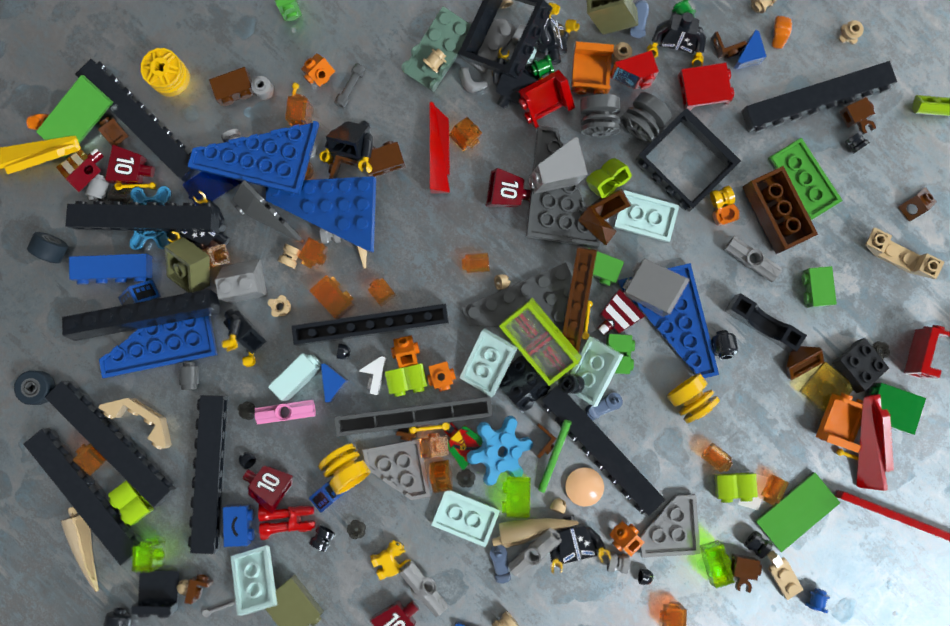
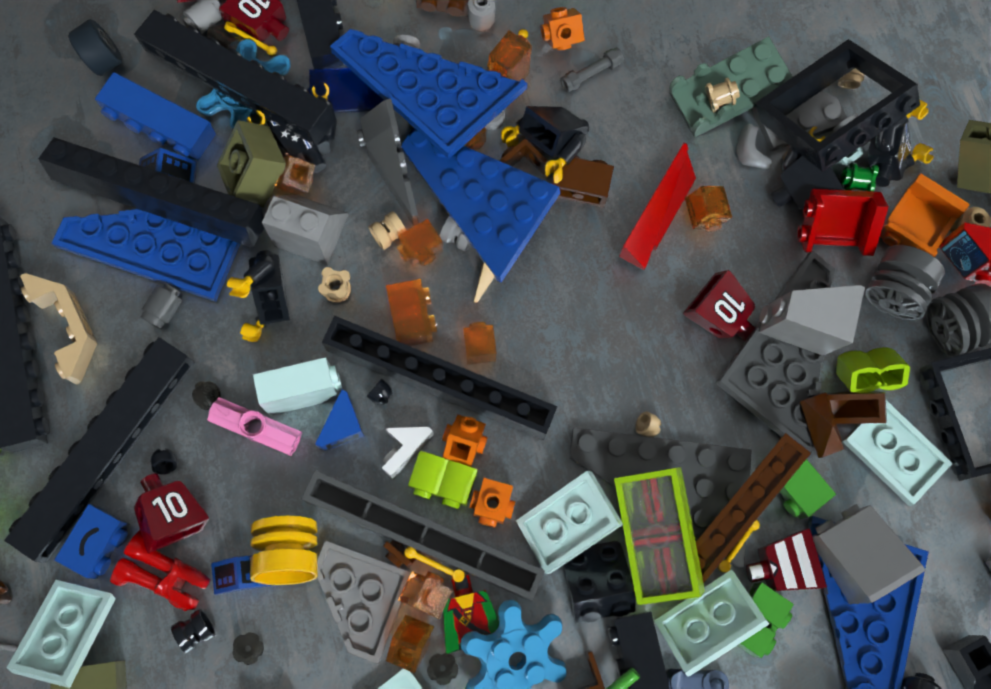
camera: 25 degrees right, 10 degrees down
clear orange brick [462,253,490,274] -> none
black wheel [558,374,585,394] -> none

